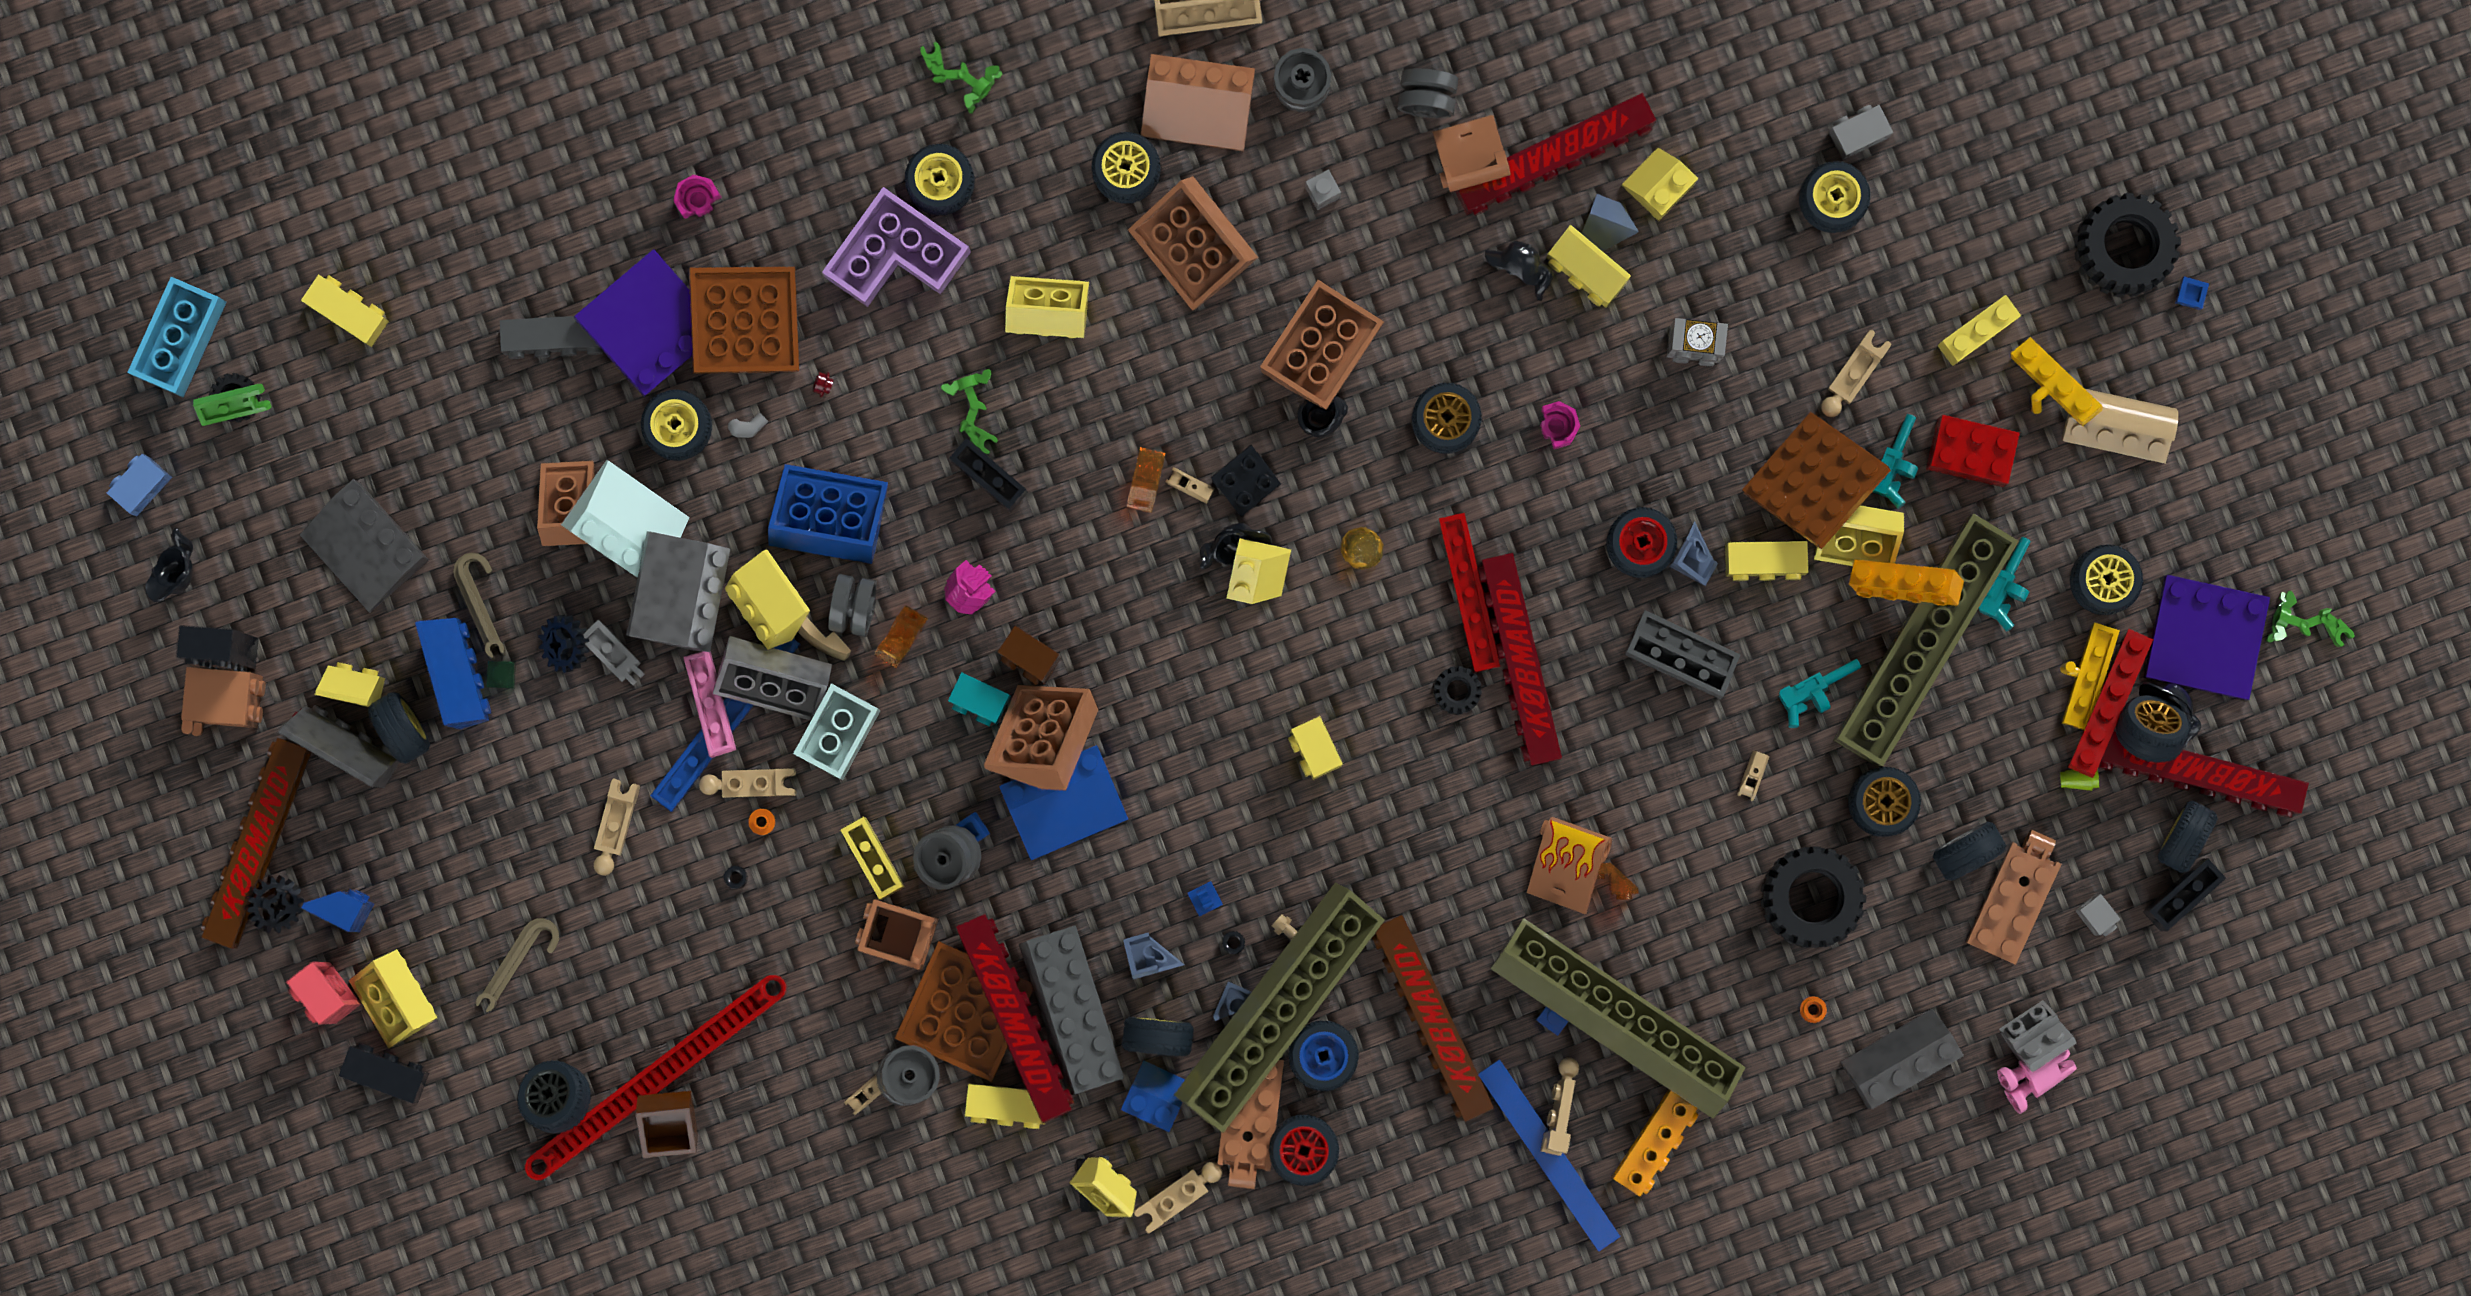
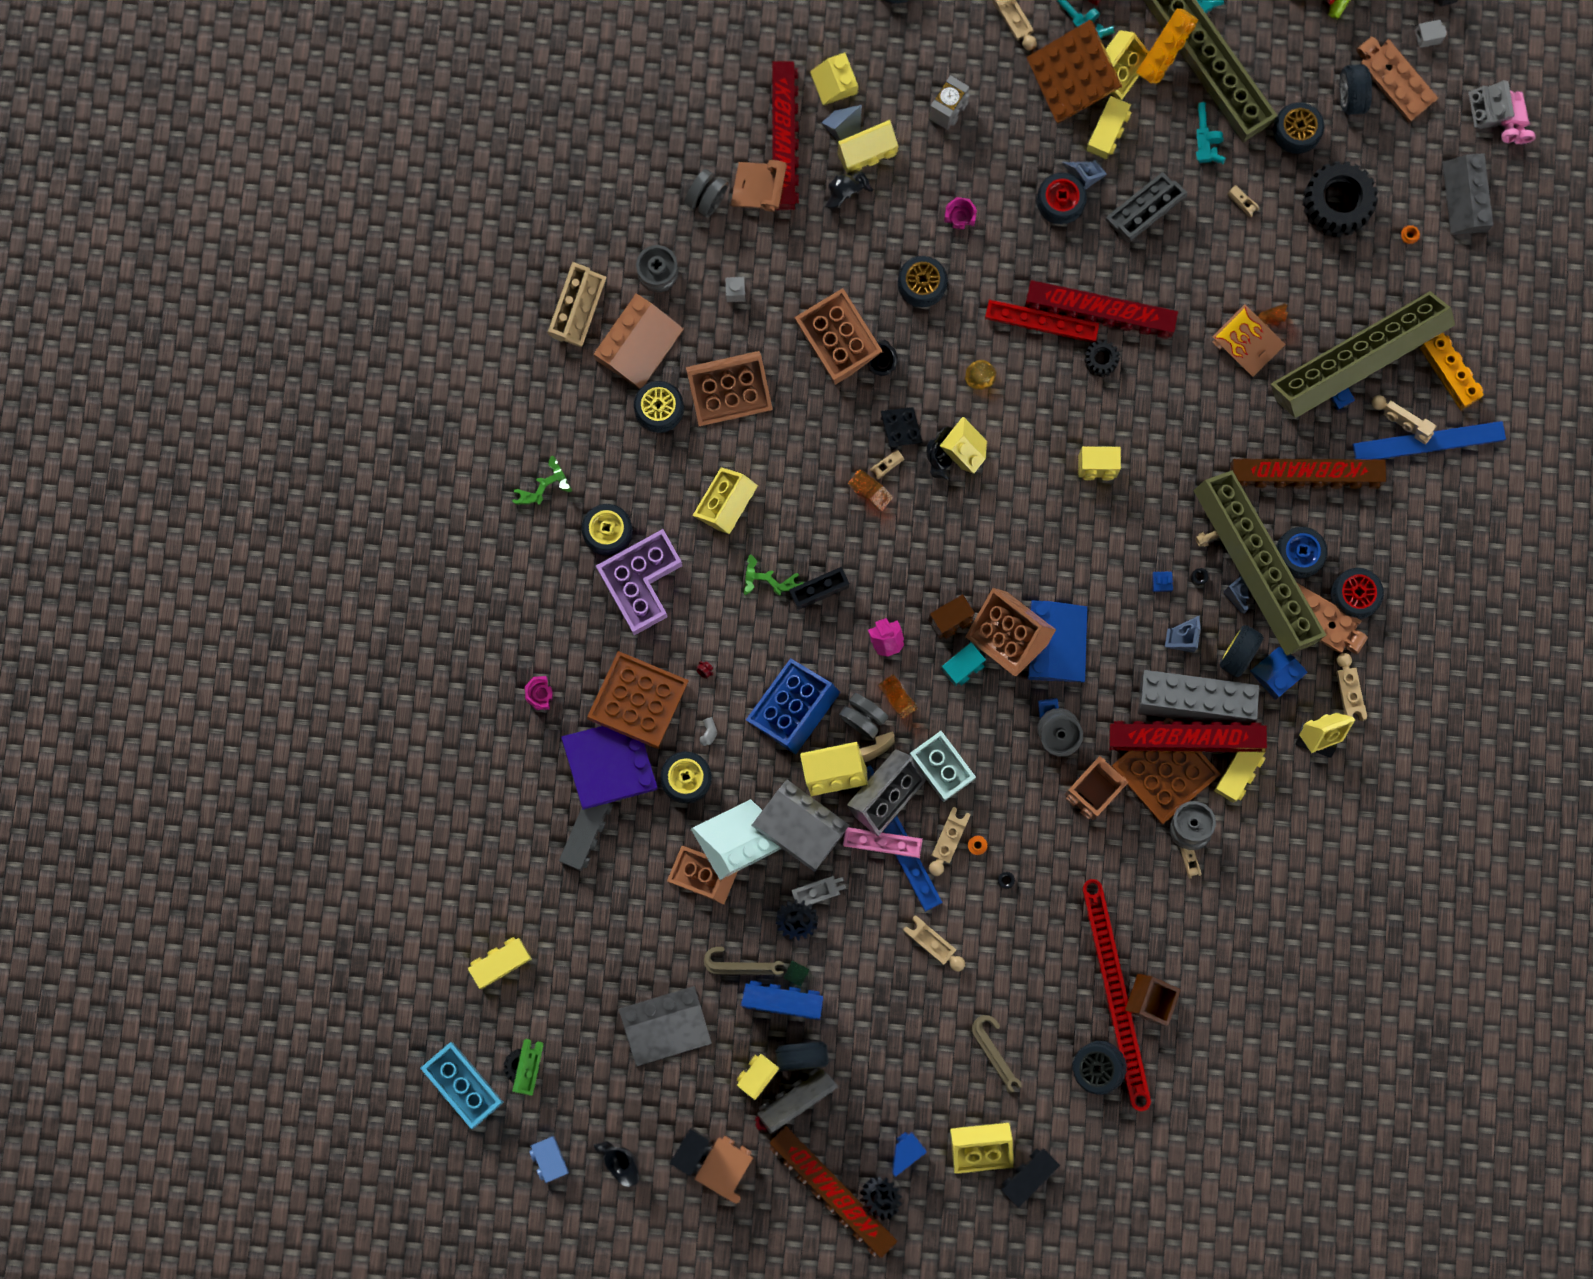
camera: 65 degrees left, 5 degrees down
coral brick [287,962,362,1025] -> none
light yellow brick [841,817,905,900] -> none

